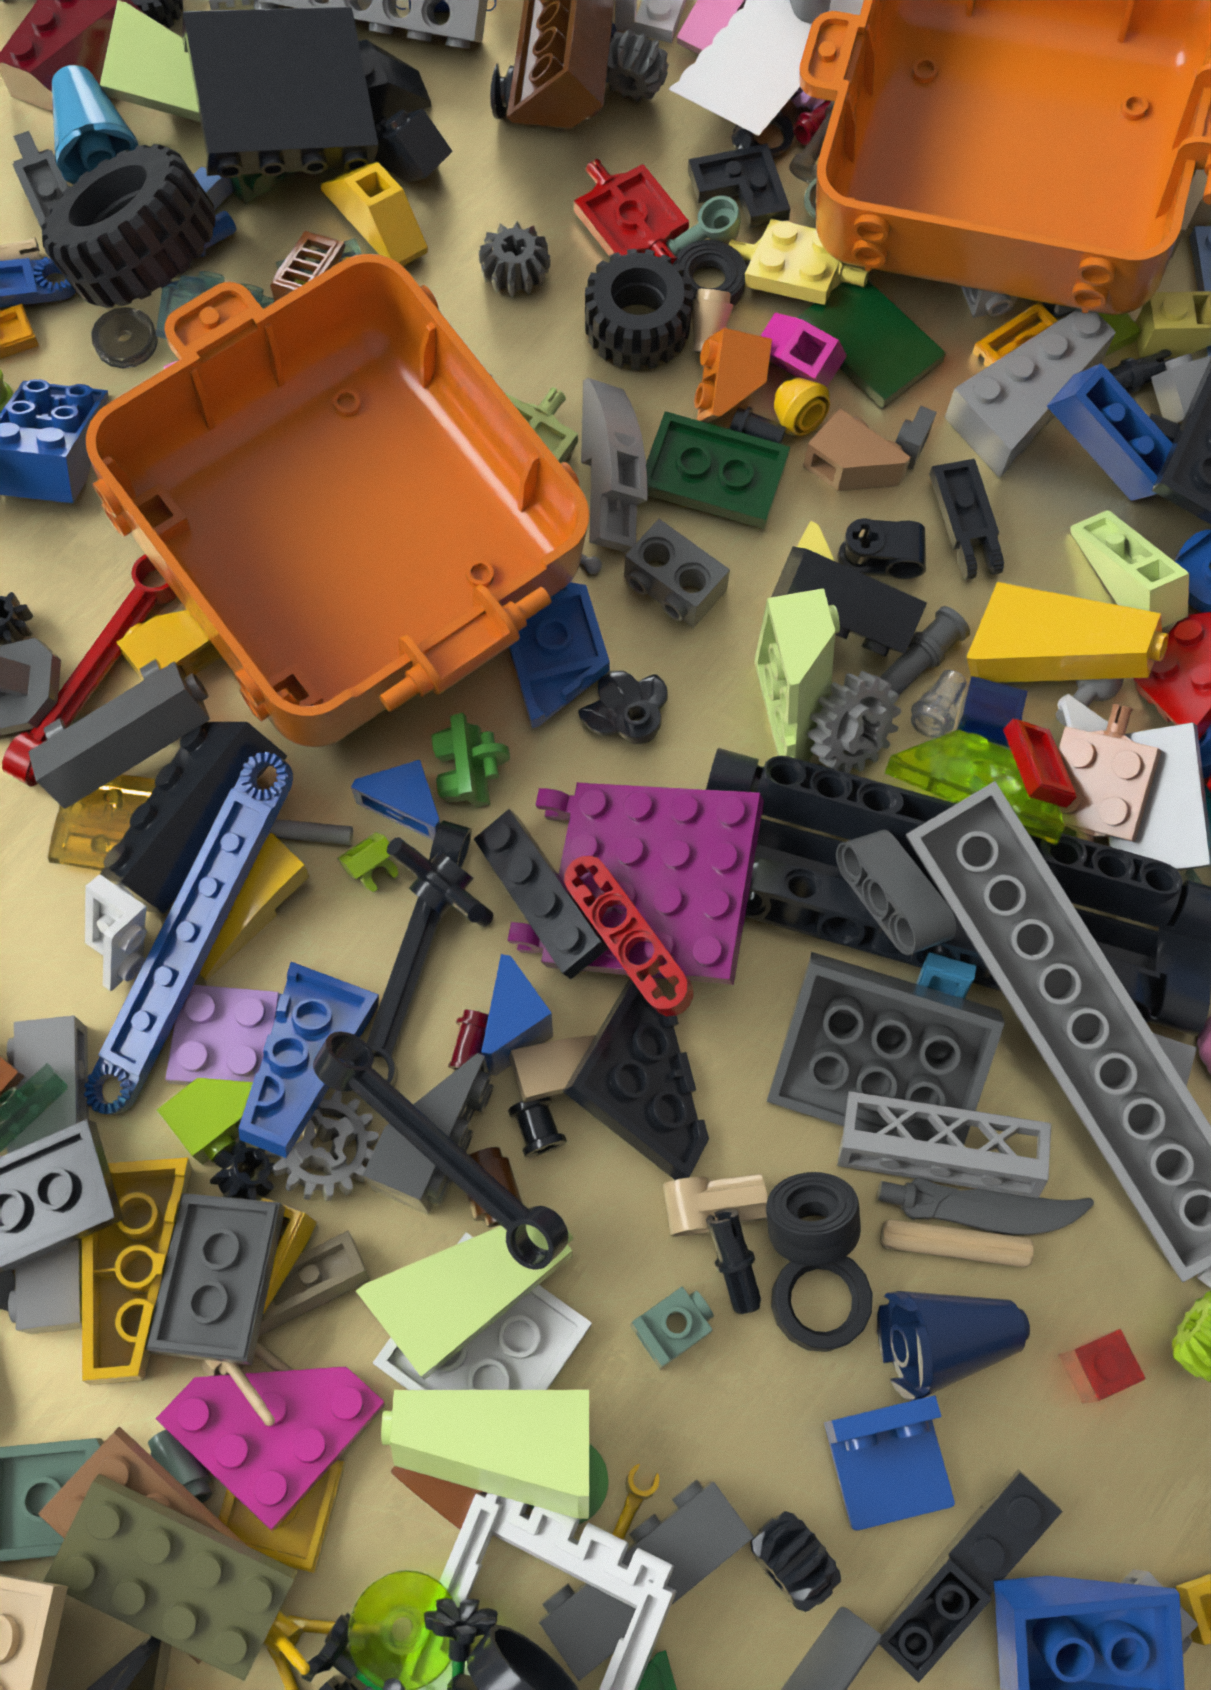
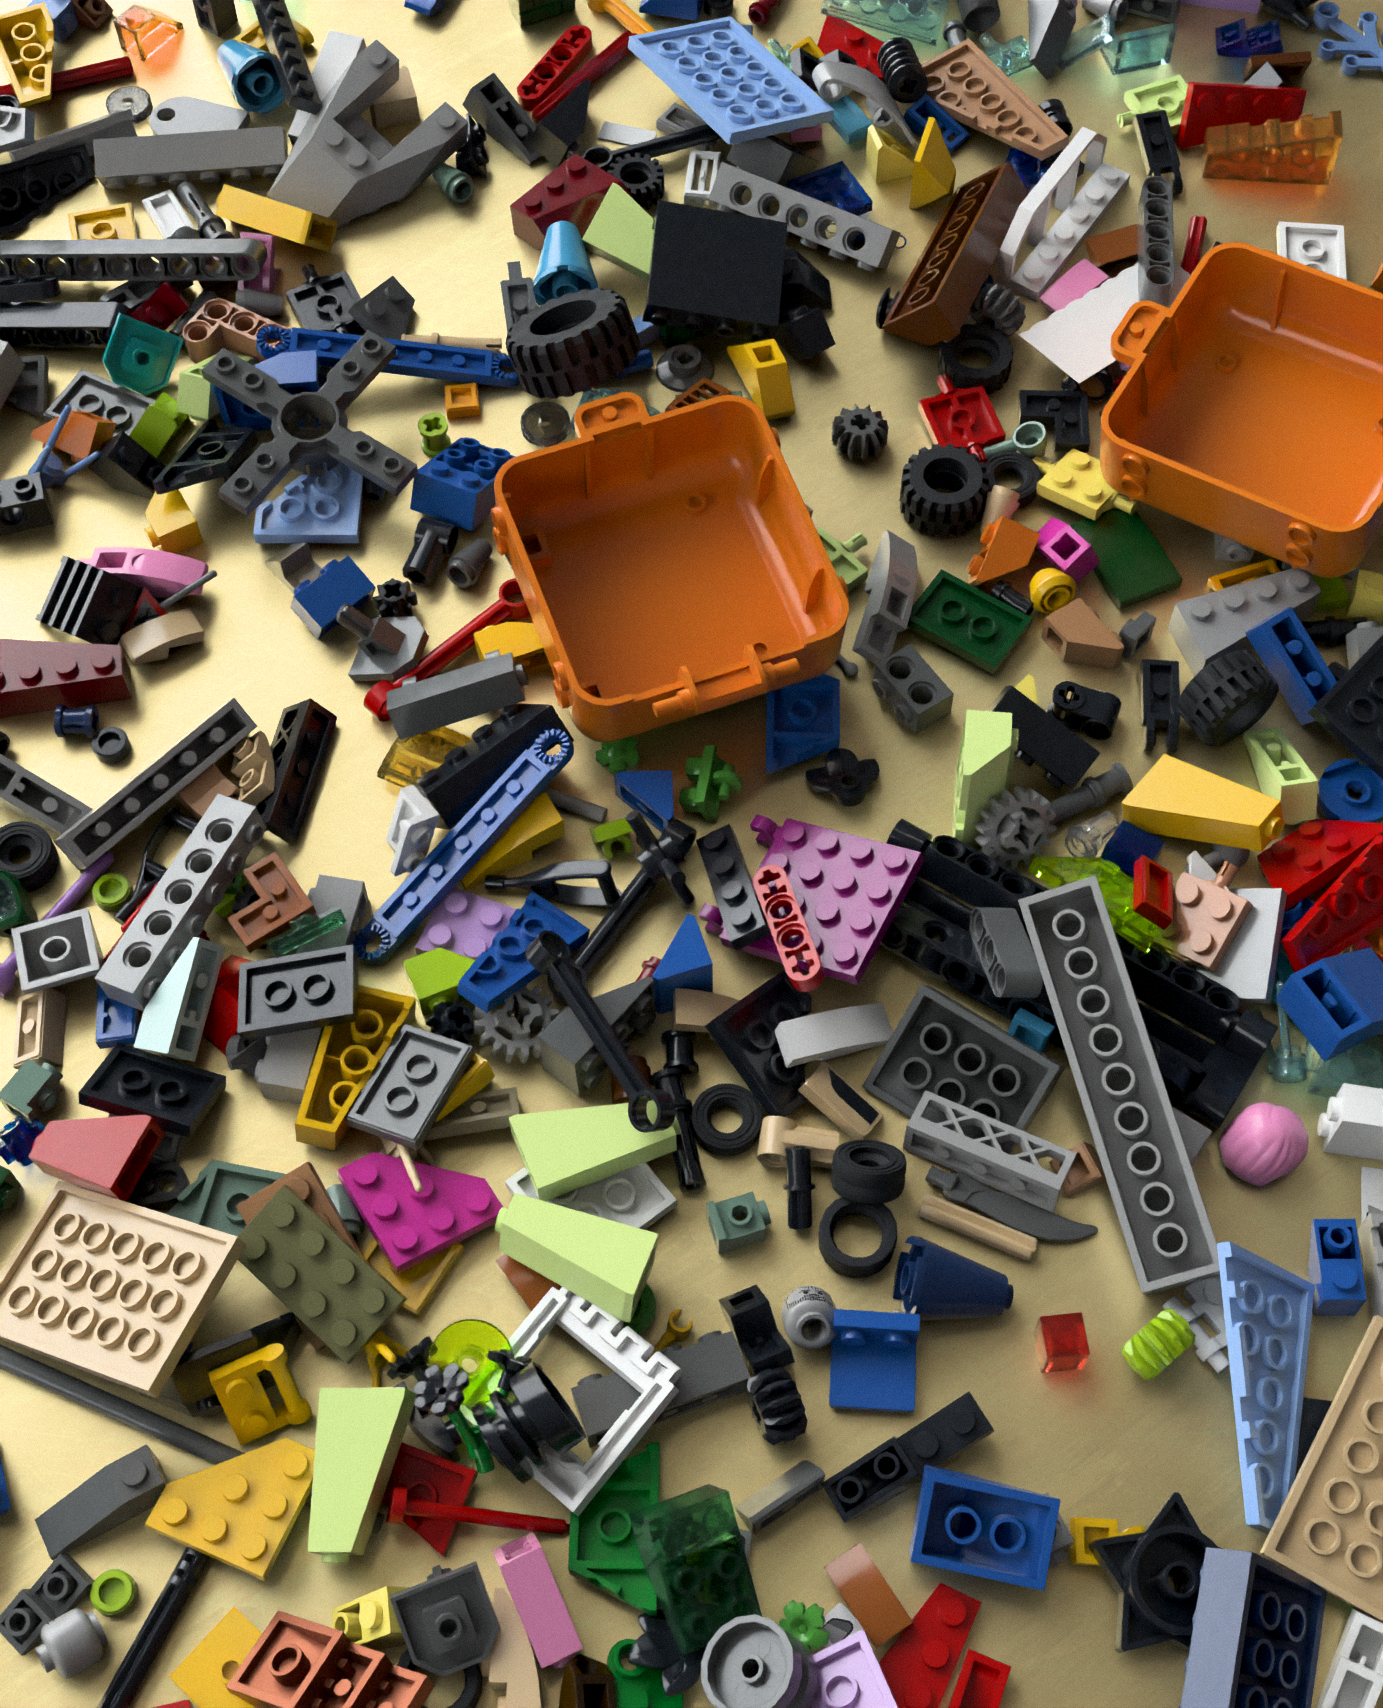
camera: 20 degrees right, 10 degrees down
none -> black piece [402,517,458,587]
none -> dark grey cone [446,538,493,587]
none -> black piece [485,860,622,906]
none -> bright green plant [595,736,640,774]
none -> black pin [651,1068,706,1191]
none -> dark grey piece [655,344,715,393]
none -> black tyre [691,1083,763,1156]
none -> black slope [718,1284,795,1376]
none -> white slope [774,1003,893,1068]
none -> light grey head [782,1286,836,1349]
none -> tan slope [798,1061,884,1141]
none -> black tyre [938,323,1013,395]
none -> medium nougat slope [1049,1141,1106,1197]
none -> black tyre [1176,650,1279,746]

